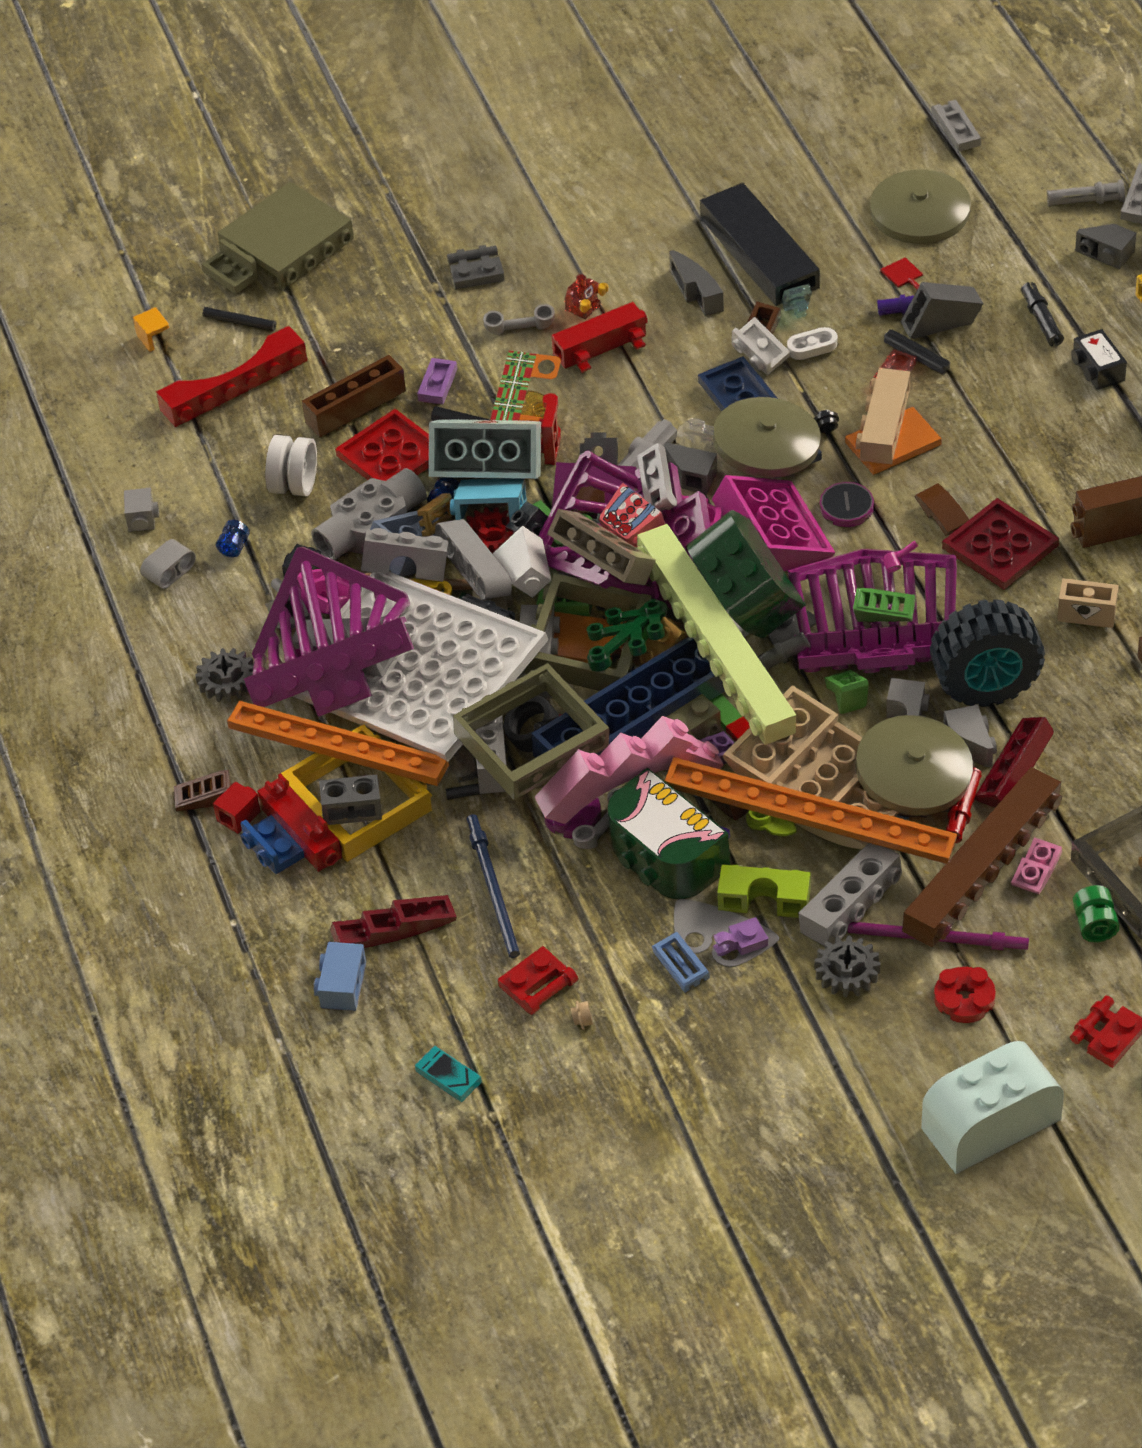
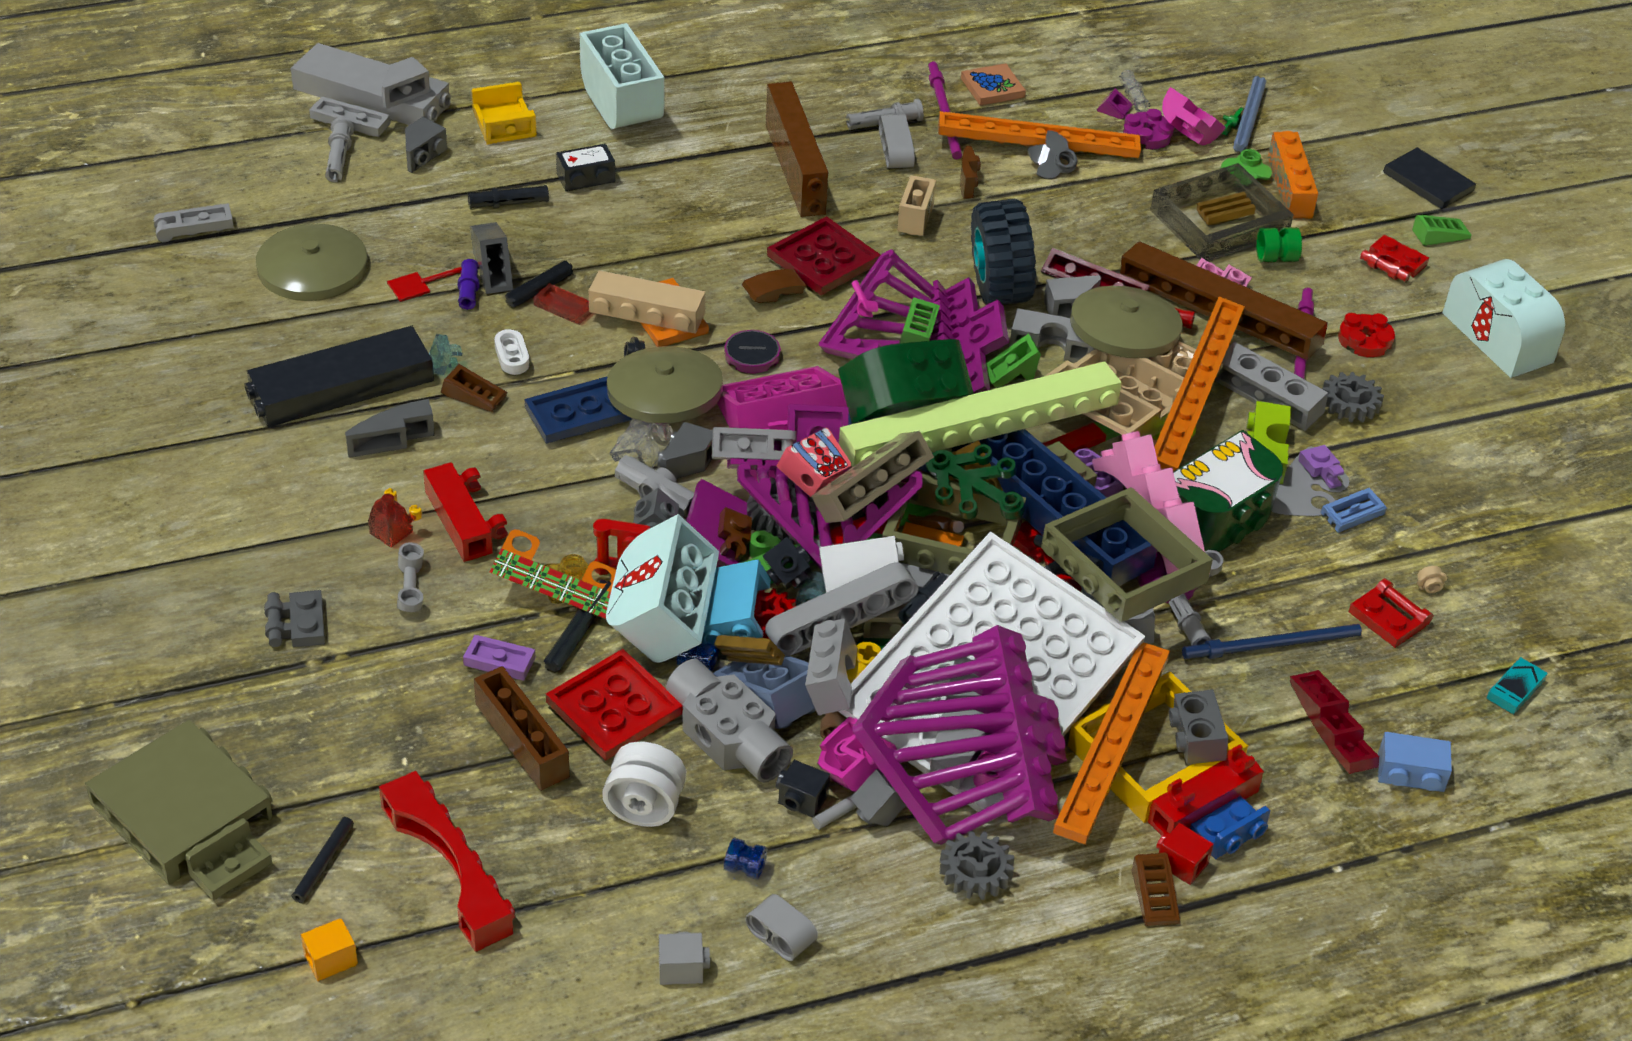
camera: 95 degrees left, 5 degrees down
white bracket [731,317,790,375] -> none
none -> light grey axle [1169,594,1211,646]

